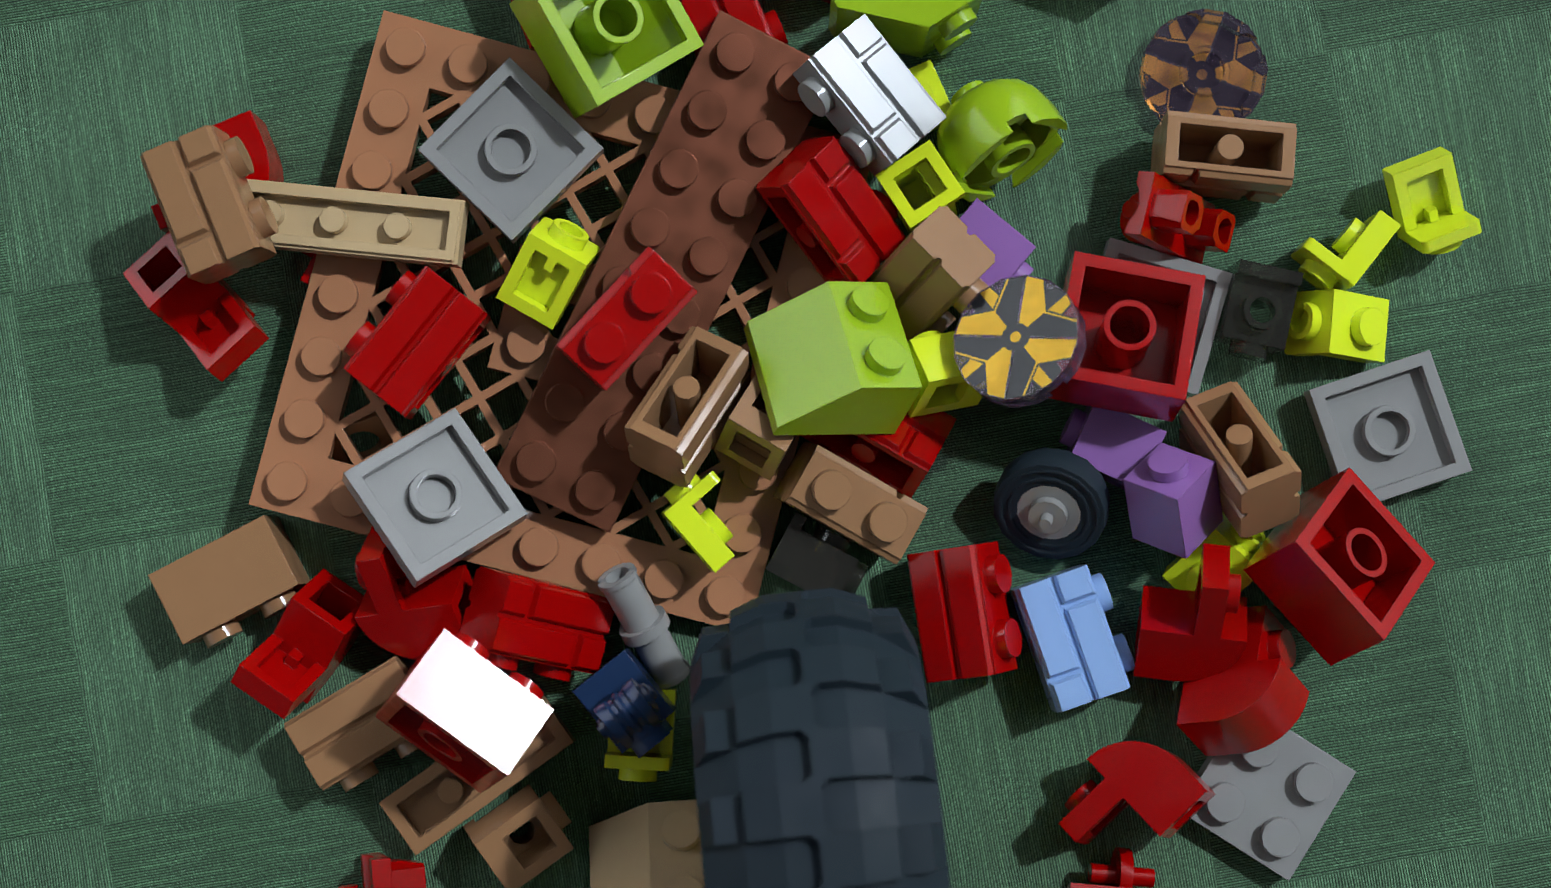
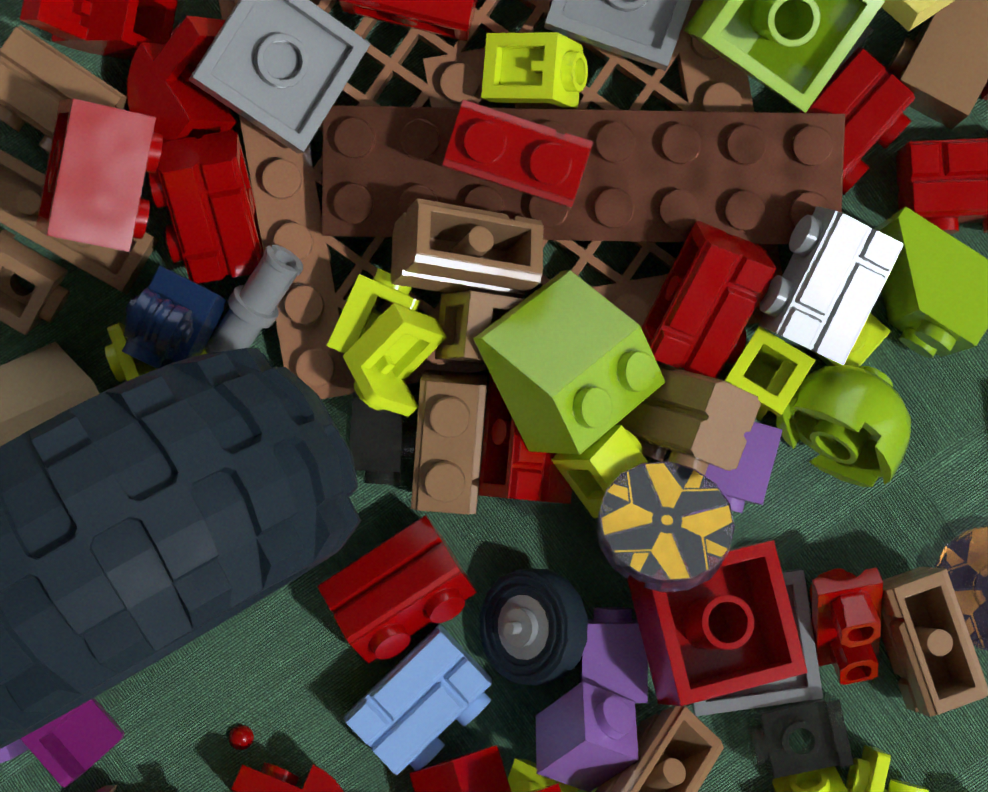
camera: 65 degrees right, 0 degrees up
none -> red piece [229,725,254,750]
none -> neon yellow bracket [343,303,447,417]

